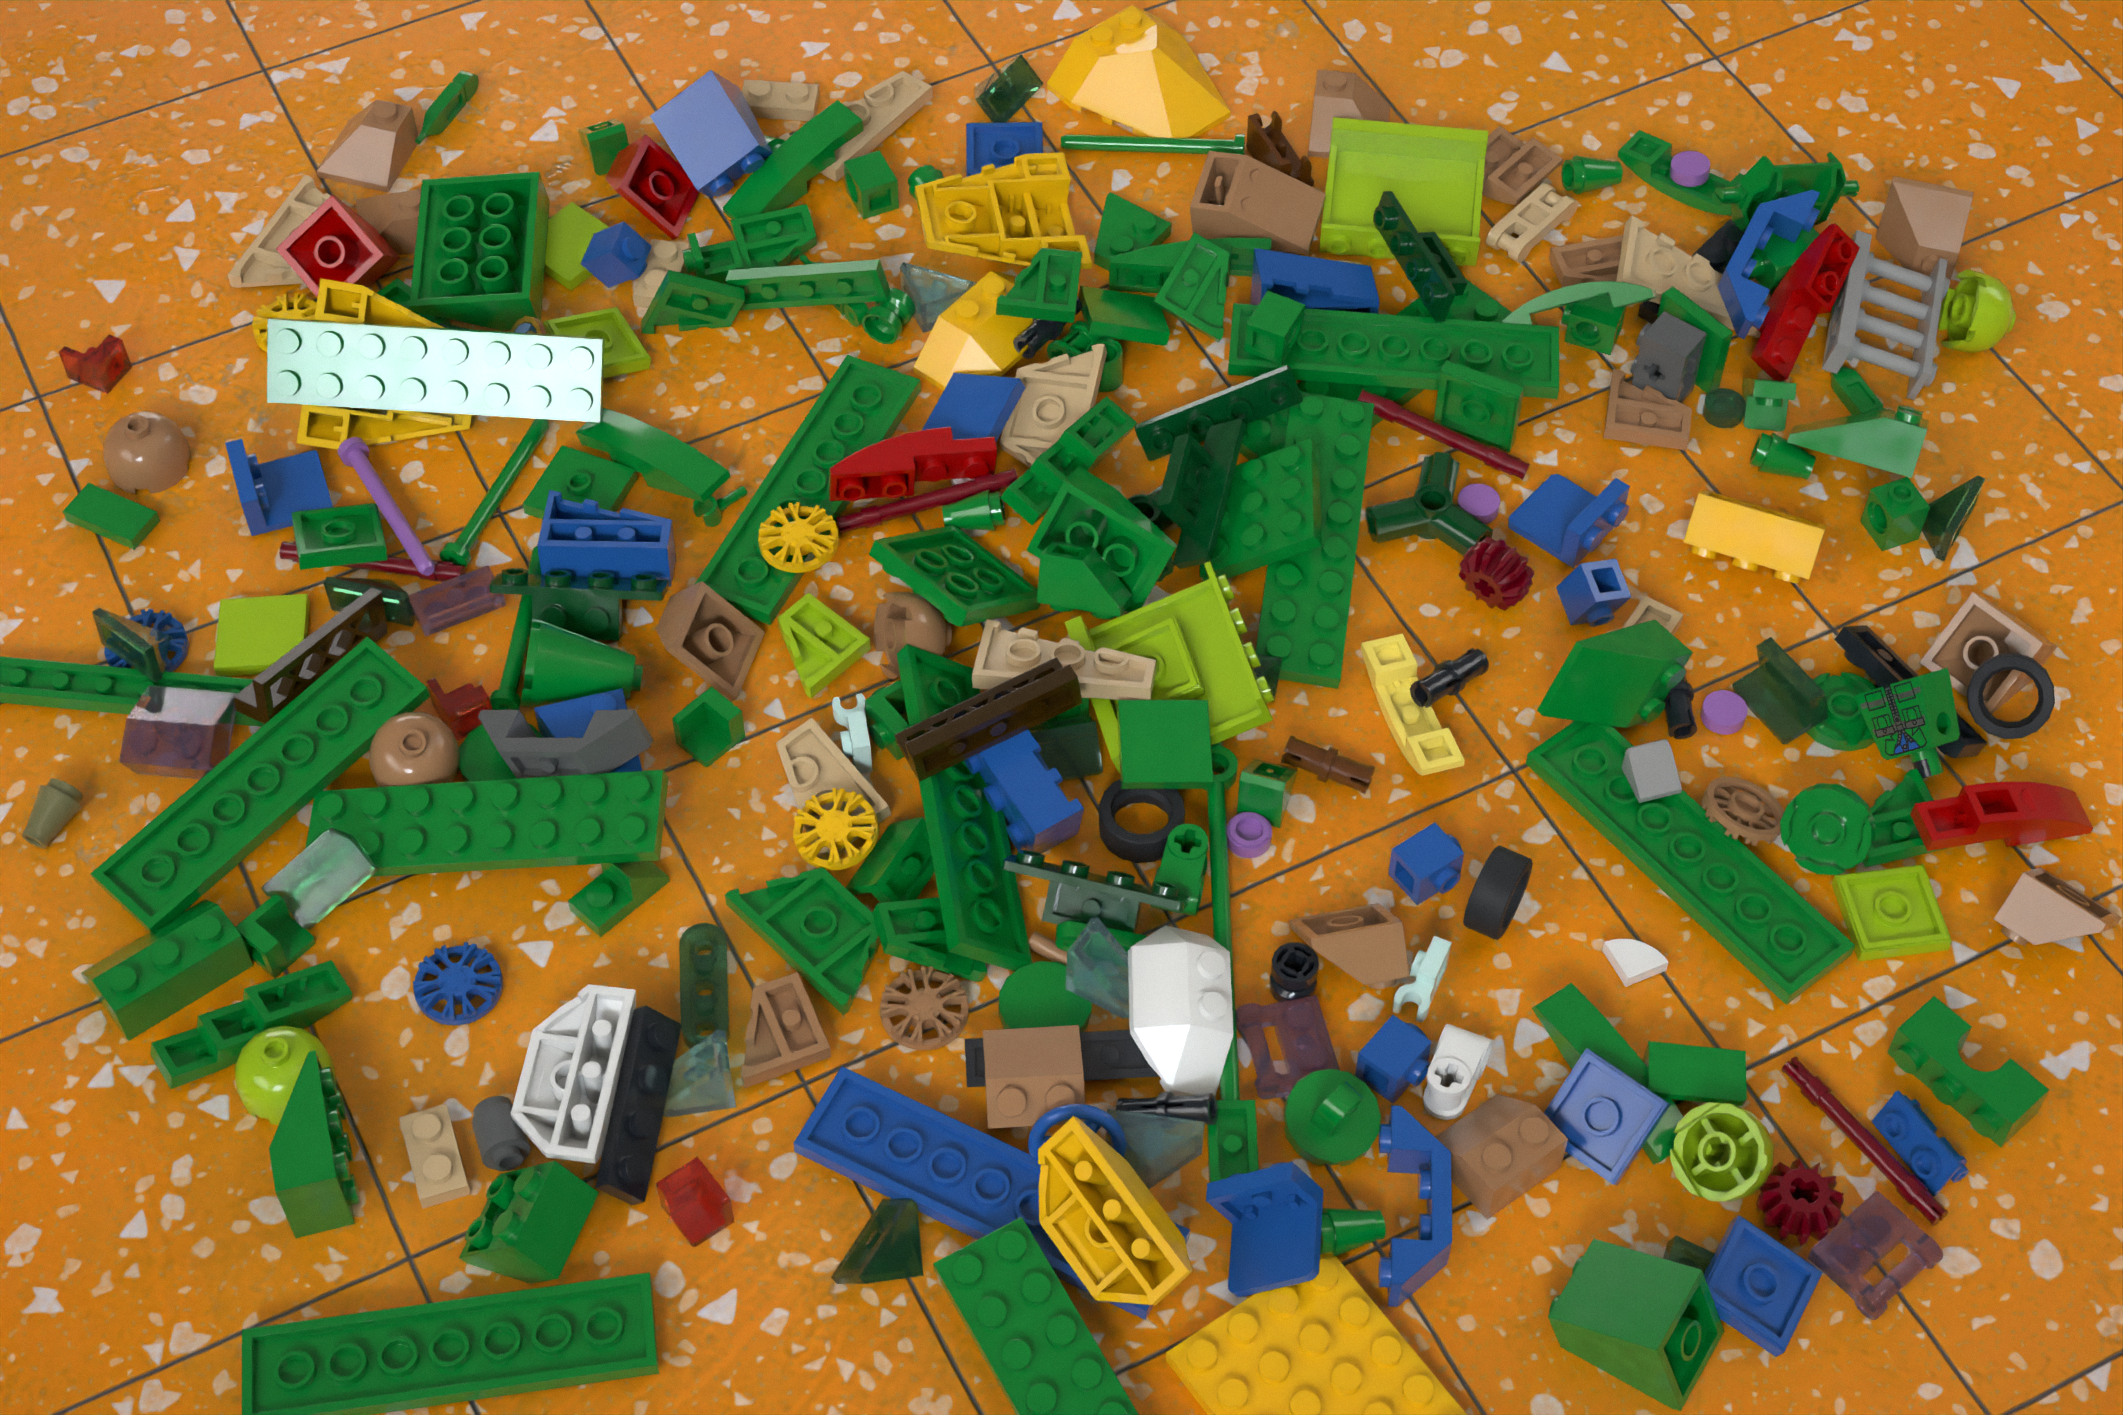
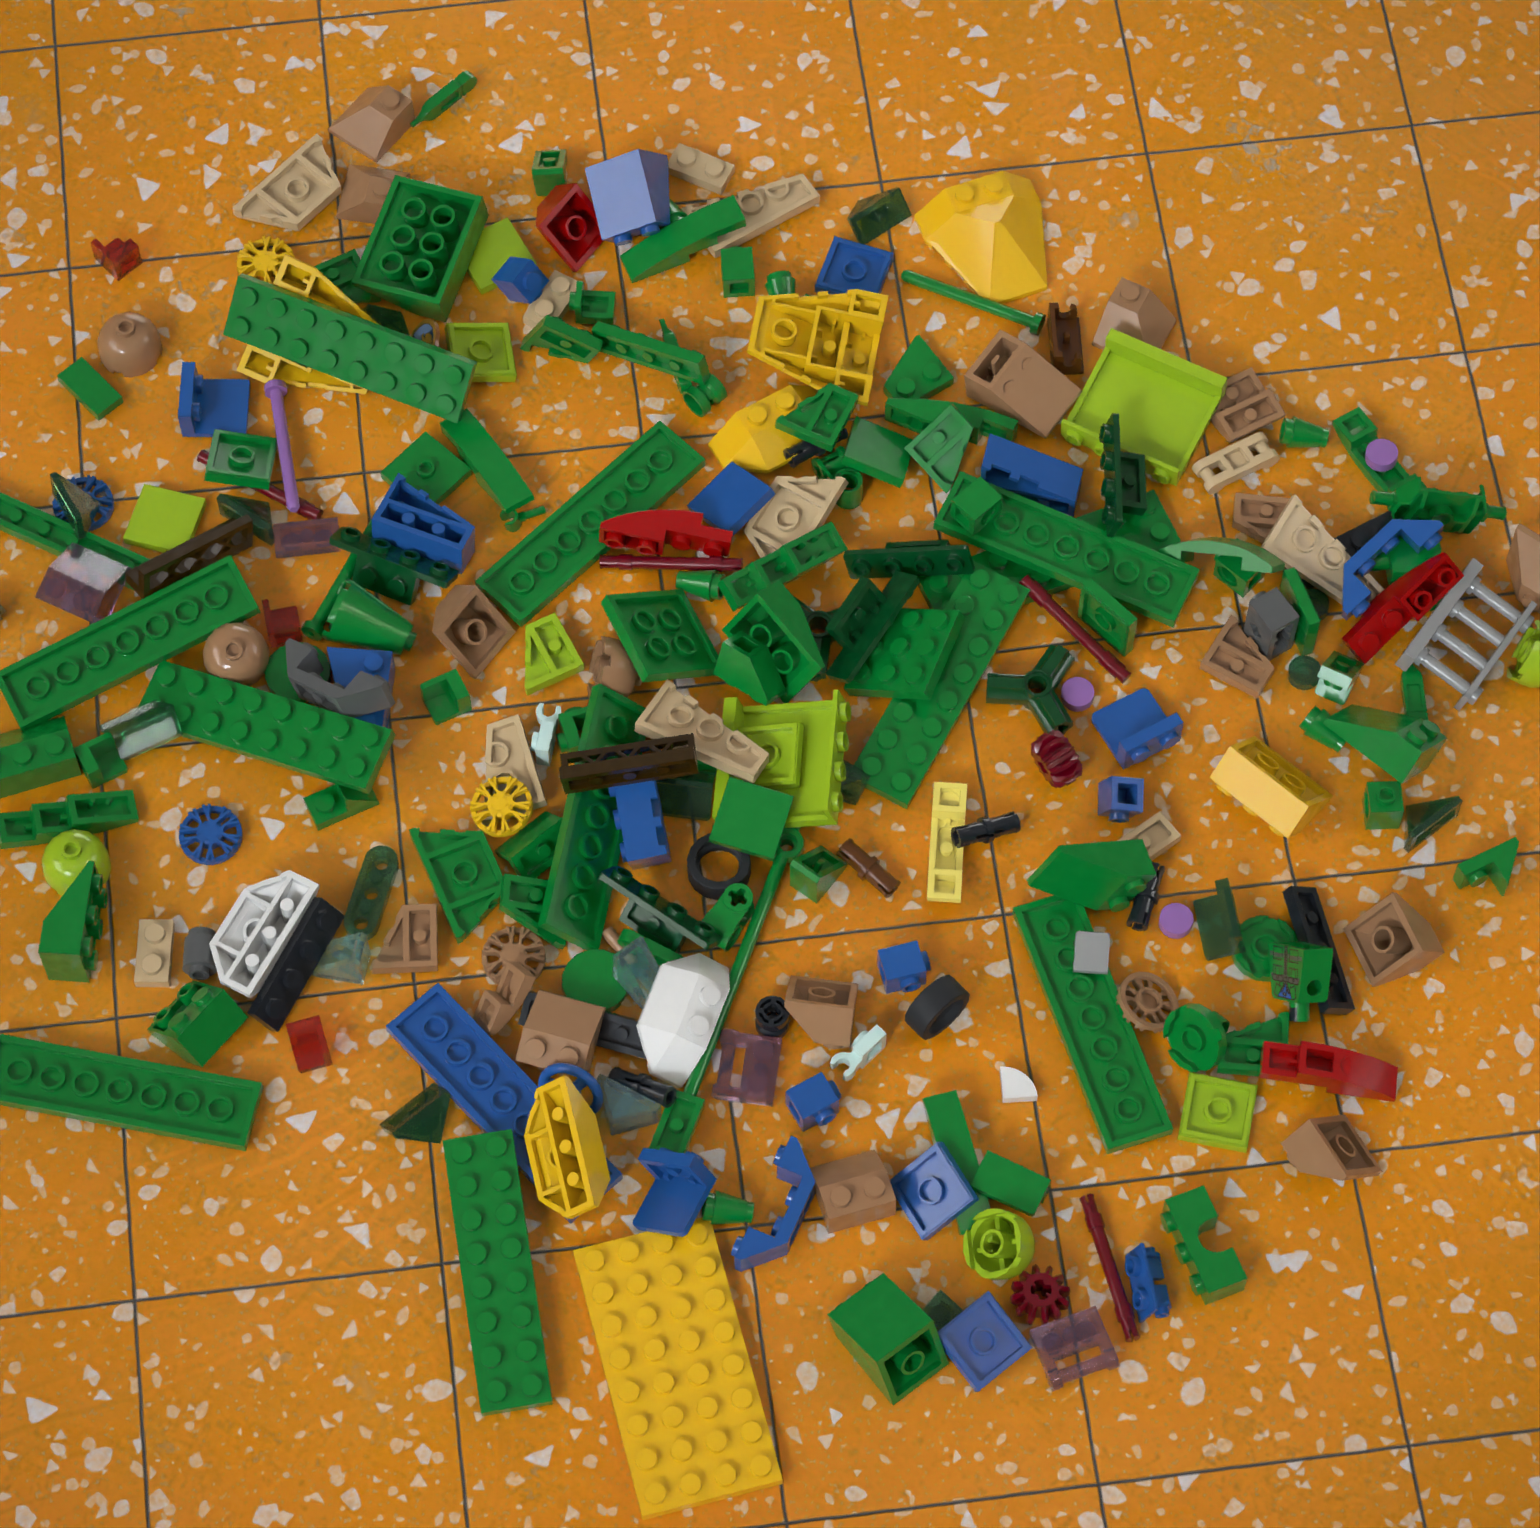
camera: 20 degrees right, 10 degrees up
red slope [276,195,400,298] -> none
green bar [440,419,549,568] -> none
green wing [730,204,817,269] -> none
yellow wheel [758,502,839,573] -> none
clear light blue slope [900,262,977,333] -> none
medium lavender tile [1227,812,1272,858] -> none
green tile [1283,1069,1381,1166] -> none
white piece [1423,1024,1493,1120] -> none
black tyre [1967,653,2055,739] -> none
none -> medium nougat slope [473,961,536,1036]
none -> green slope [1453,837,1519,896]

